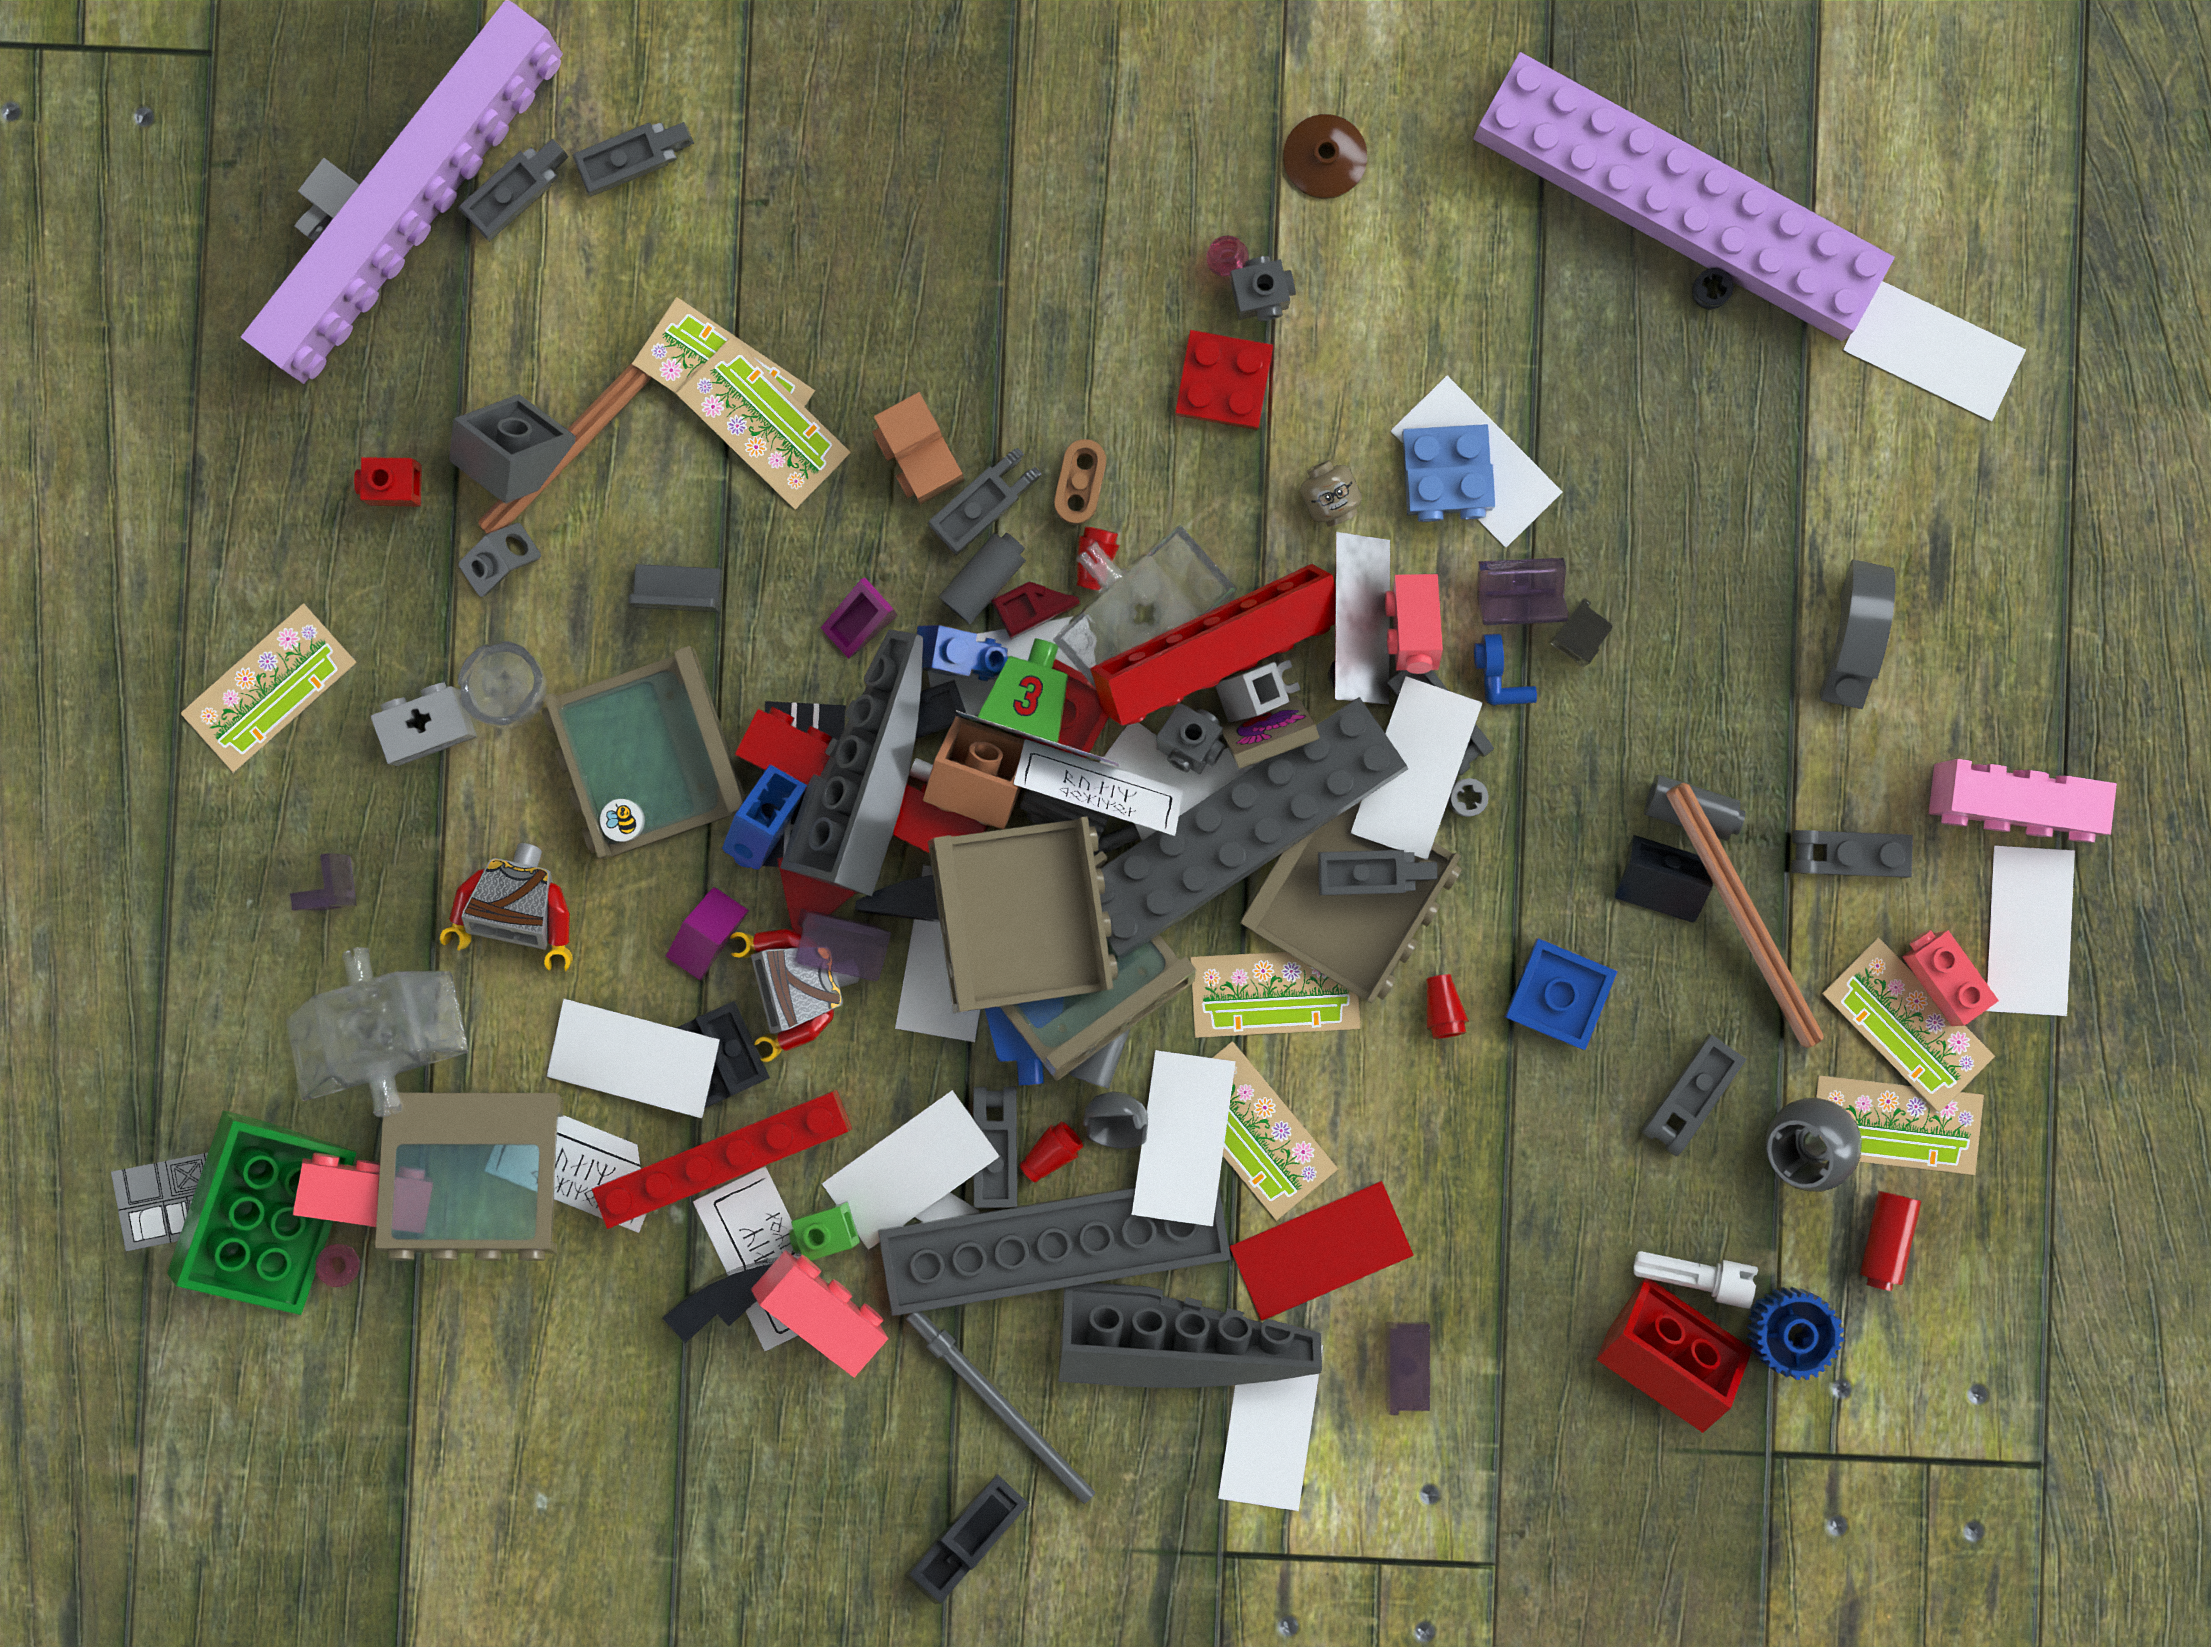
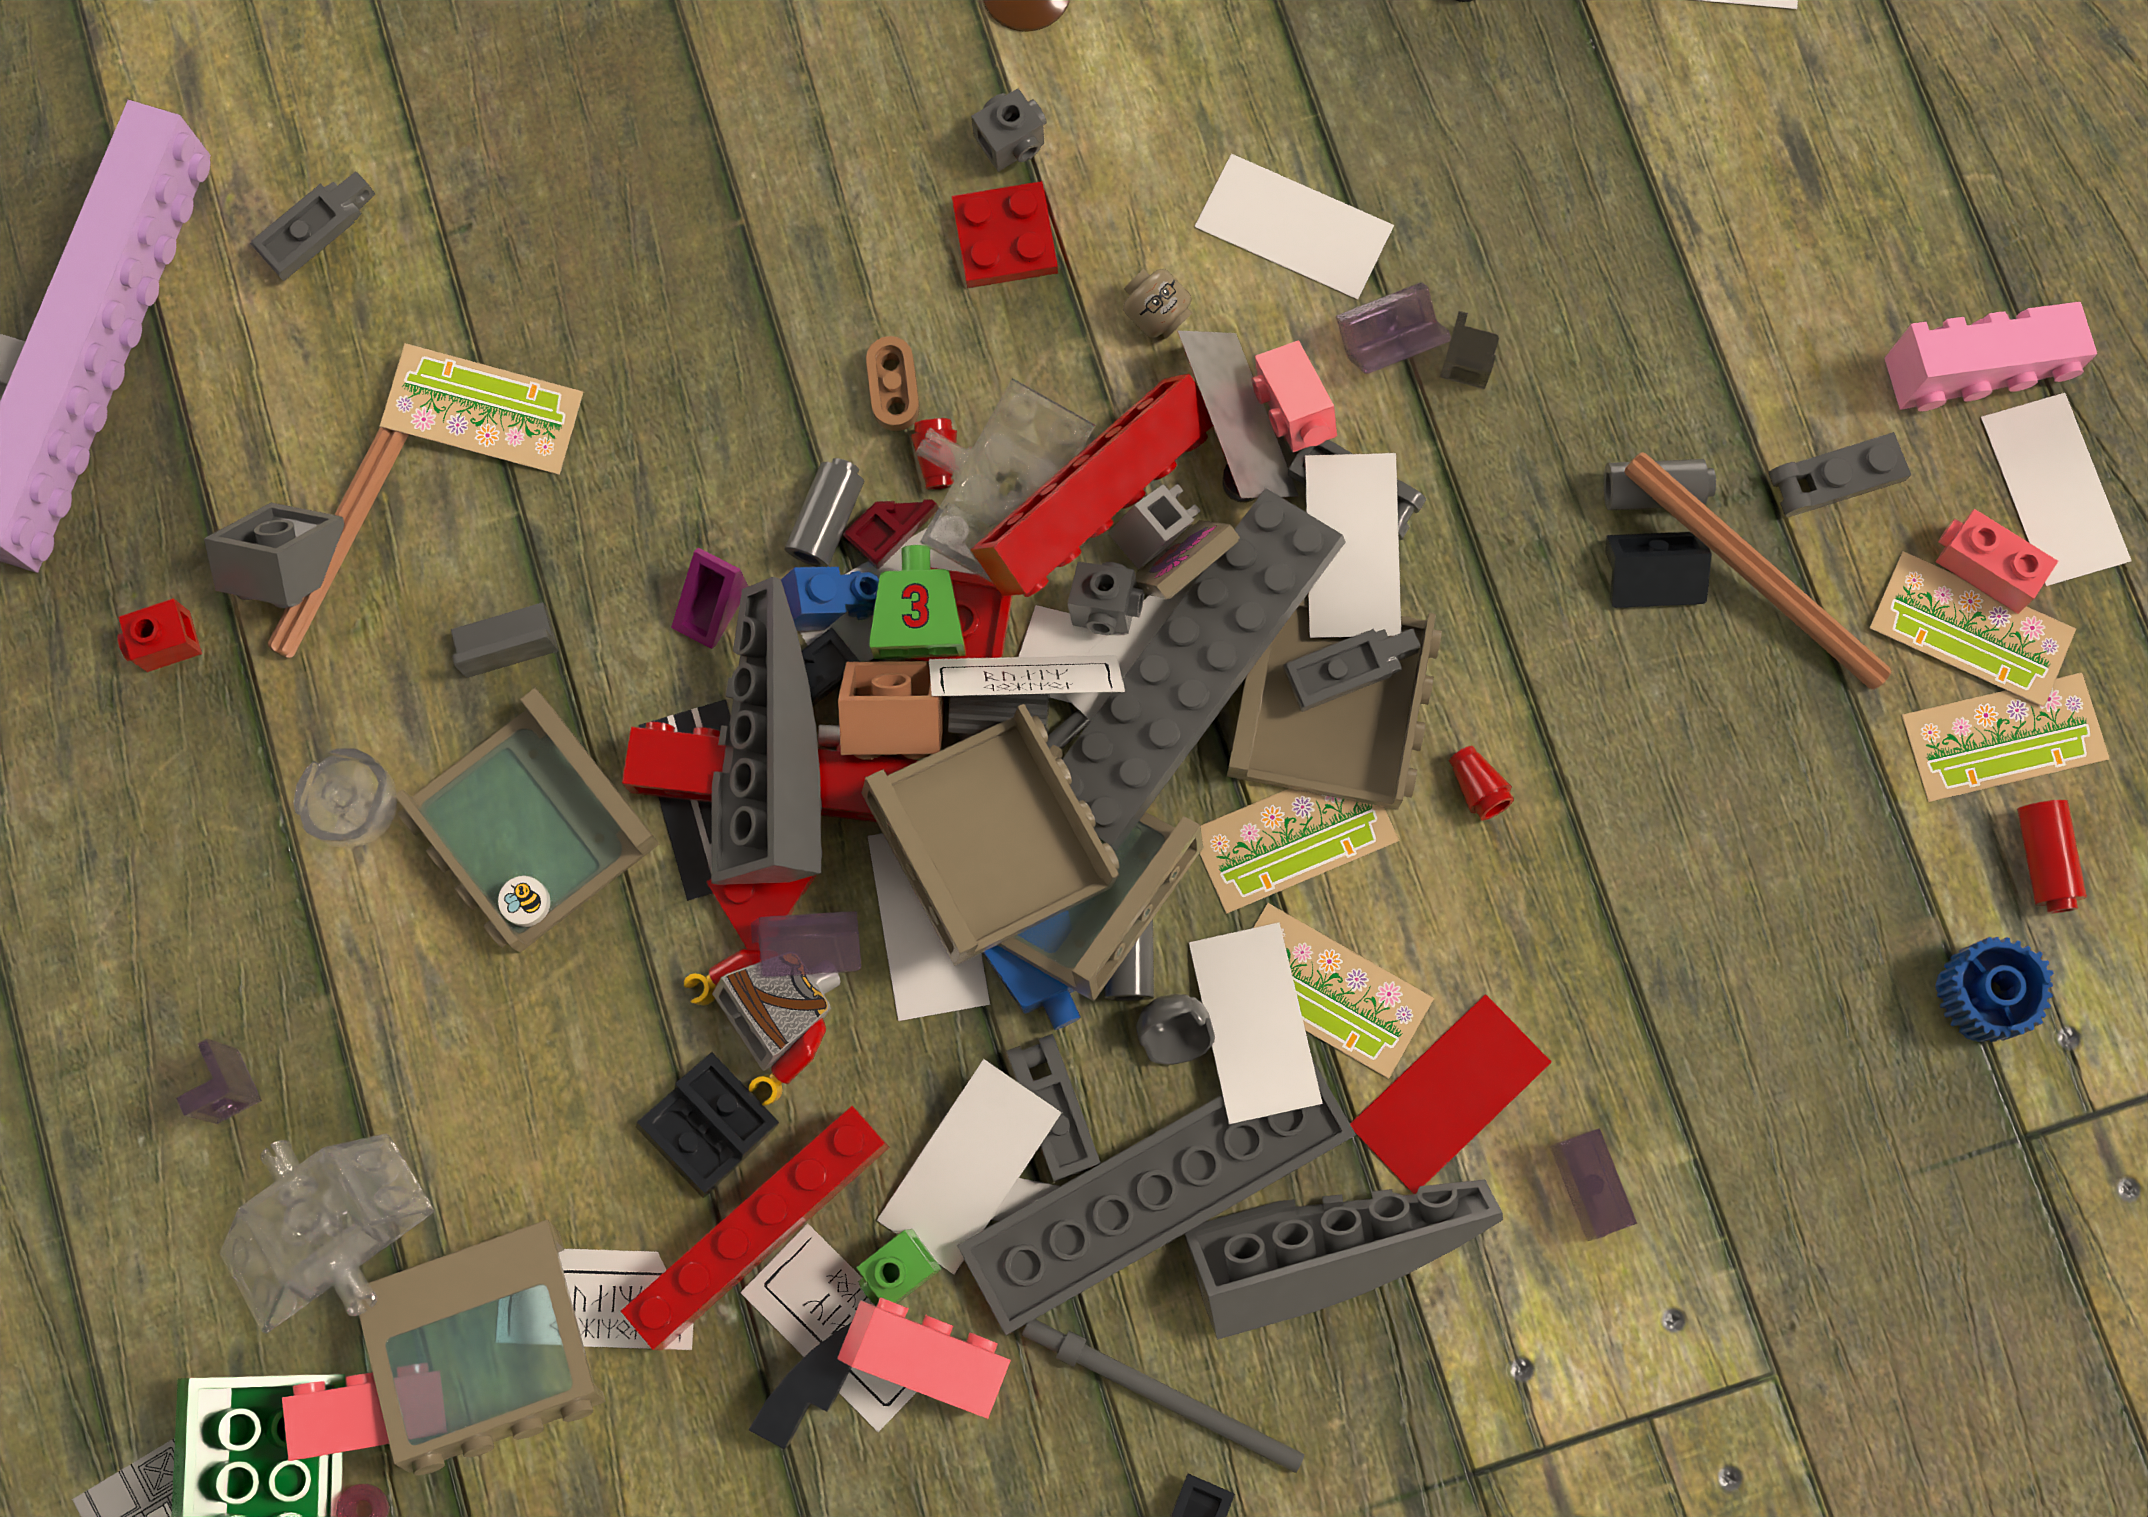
camera: 20 degrees left, 10 degrees down
sticker [180,603,357,773] -> none
light grey brick [371,683,477,766] -> none
torso [440,843,573,971] -> none
dark grey hinge [458,139,569,242] -> none
dark grey bracket [458,523,541,597] -> none
white sticker [547,999,720,1118] -> none
magenta slope [665,886,750,981] -> none
sticker [676,336,851,510] -> none
blue torso [722,764,807,869] -> none
black slope [855,875,940,923] -> none
nougat brick [872,392,965,505] -> none
dark grey hinge [927,448,1042,556] -> none
sticker [957,711,1119,767] -> none
red cone [1019,1121,1083,1183] -> none
clear pink plate [1206,235,1249,276] -> none
white sticker [1218,1345,1323,1511] -> none
medium blue plate [1402,424,1495,522] -> none
light grey bush [1448,778,1489,817] -> none
blue plate [1474,634,1537,705] -> none
blue plate [1504,938,1618,1050] -> none
red slope [1596,1278,1752,1433] -> none
white piece [1633,1251,1758,1309] -> none
dark grey plate [1641,1034,1747,1157] -> none
dark grey wheel [1766,1098,1862,1192] -> none
dark grey arch [1819,559,1895,709] -> none

